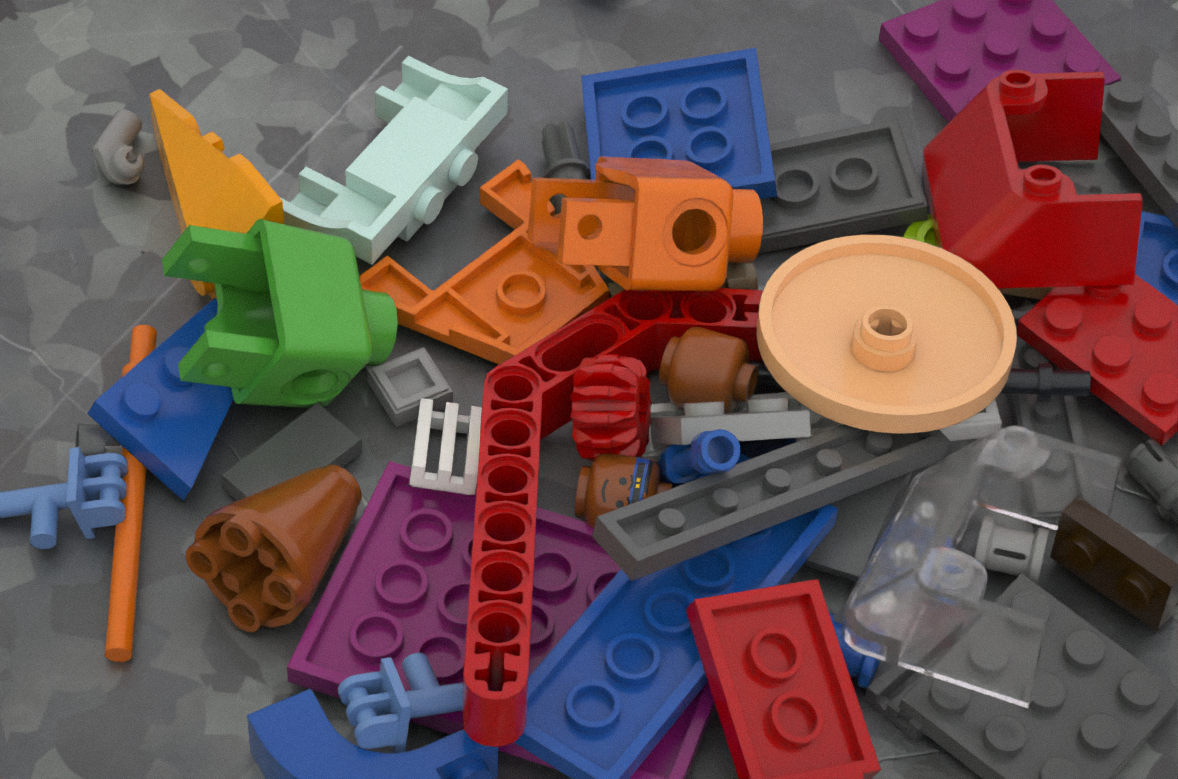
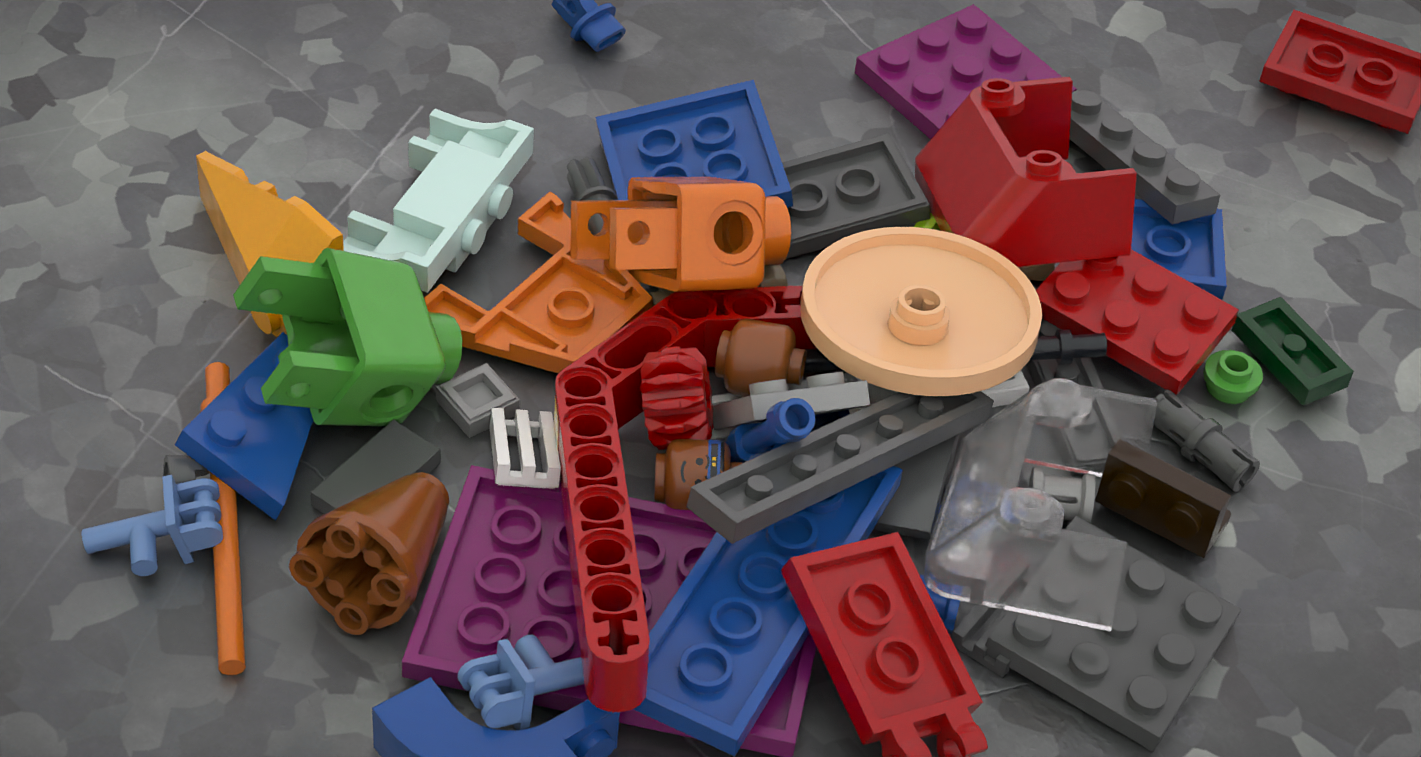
camera: 10 degrees left, 5 degrees down
light grey arm [92,109,144,186] -> none

